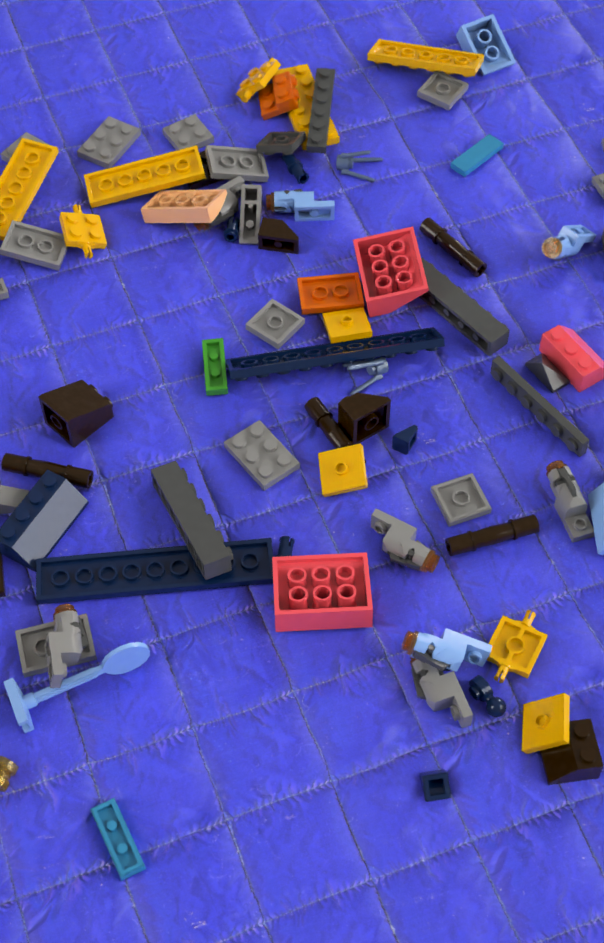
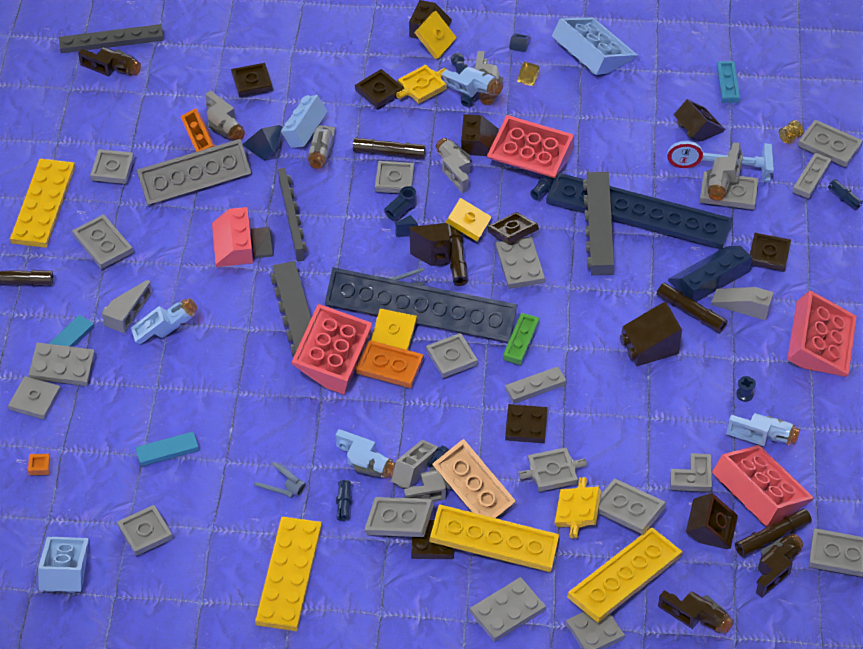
camera: 155 degrees left, 5 degrees down
light grey plate [162,114,214,151] -> none
yellow plate [236,58,281,103] -> none
dark grey plate [256,131,306,155] -> none
orange plate [258,71,300,120] -> none
dark brown slope [258,218,299,254] -> none
dark grey plate [307,68,335,153] -> none
yellow plate [367,39,484,77] -> none
dark brown piece [420,218,487,277] -> none
none -> orange plate [28,454,50,475]
none -> dark brown plate [355,69,404,109]
none -> dark blue piece [384,186,417,221]
none -> dark brown slope [461,114,499,156]
none -> dark brown plate [487,212,539,244]
none -> light grey plate [505,367,567,404]
none -> dark brown plate [505,404,548,444]
none -> clear yellow slope [517,62,540,86]
none -> light grey plate [518,447,587,492]
none -> light blue slope [552,17,638,75]
none -> dark brown slope [673,99,726,141]

